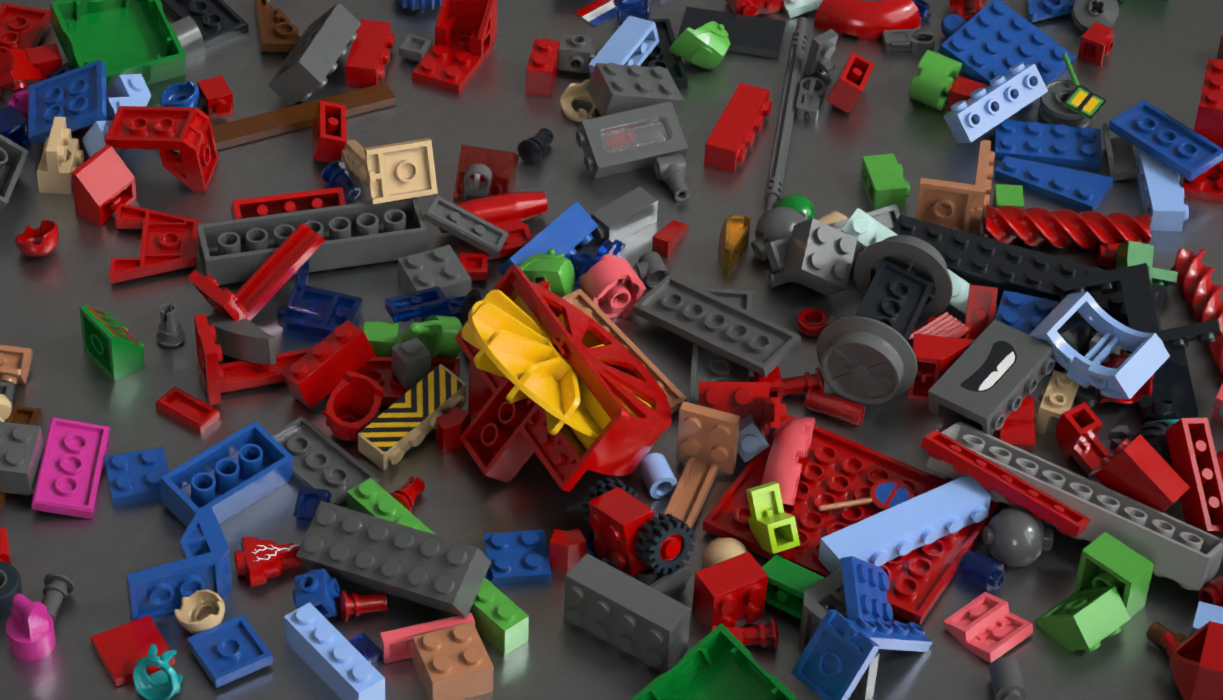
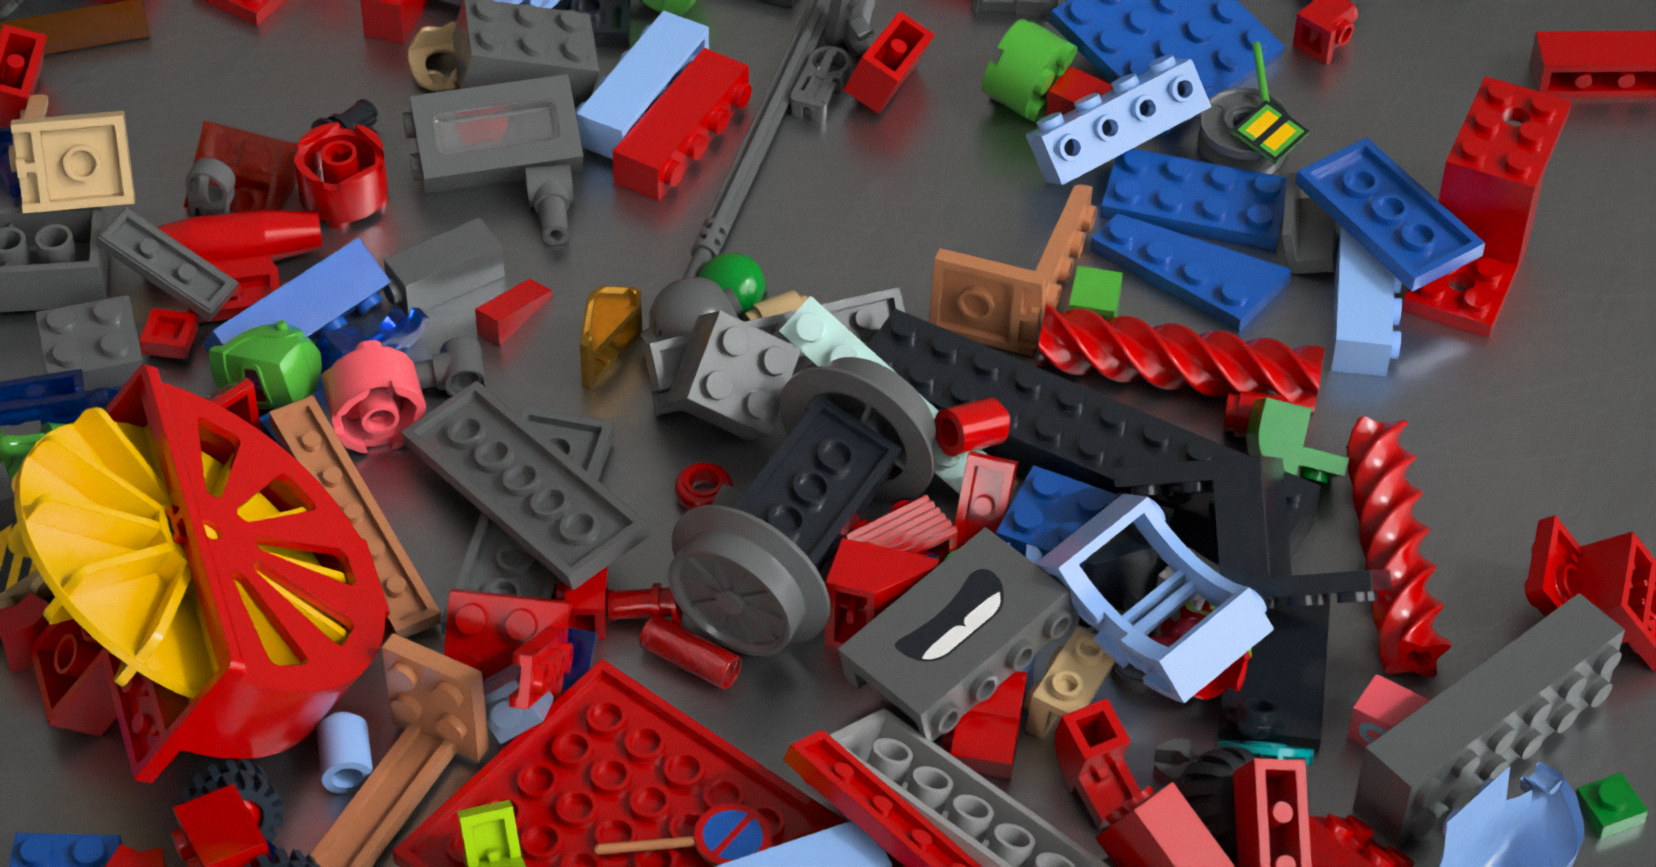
camera: 10 degrees right, 5 degrees up
coral brick [761,417,815,505] -> none
bright green brick [860,153,910,211] -> none
none -> red brick [294,123,388,229]
none -> light blue brick [575,10,709,159]
none -> red brick [934,397,1010,457]

